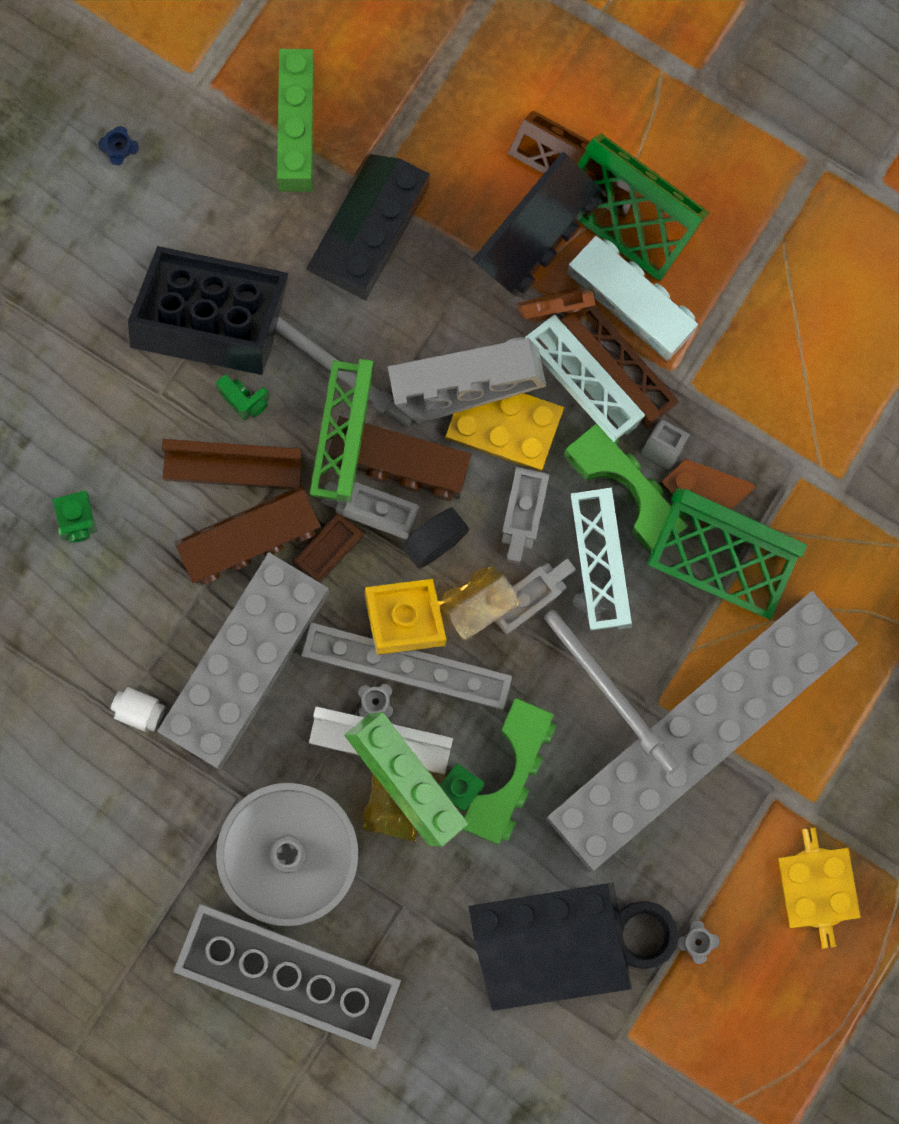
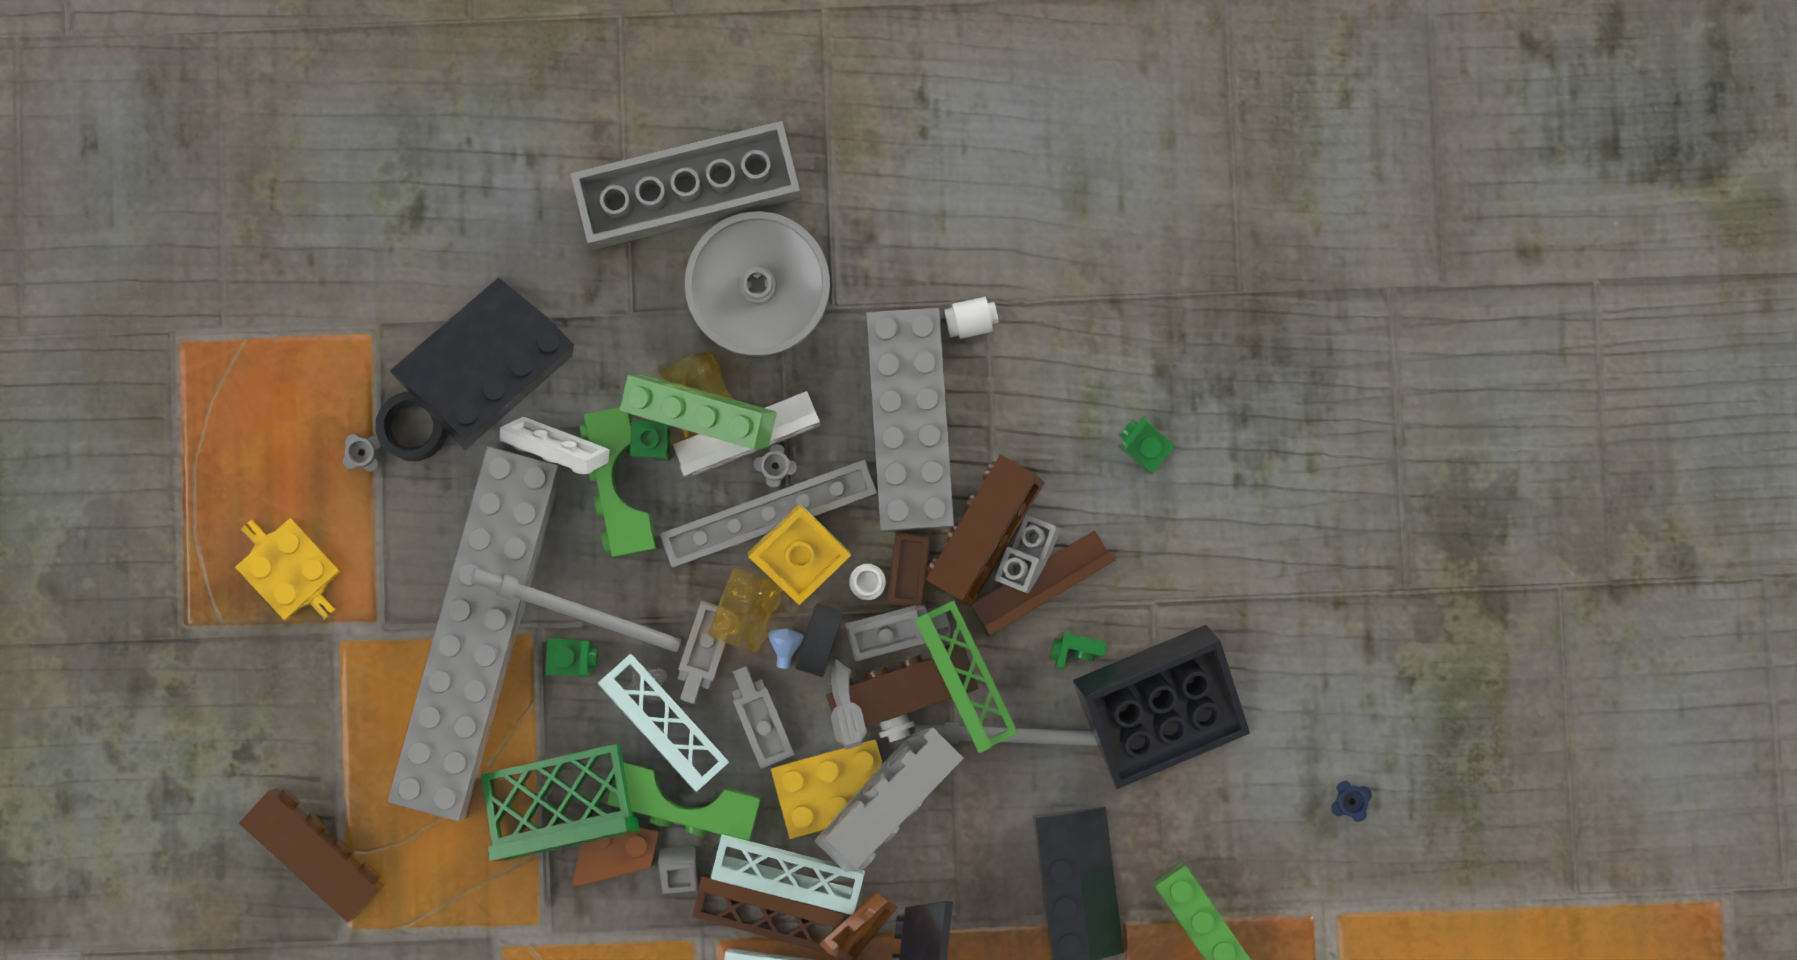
camera: 150 degrees right, 5 degrees up
none -> white plate [499,417,610,474]
none -> green bracket [545,638,598,677]
none -> light blue rock [768,628,804,669]
none -> light grey piece [831,659,867,750]
none -> white plate [849,564,886,600]
none -> white plate [879,714,915,742]
none -> light grey slope [994,515,1062,593]

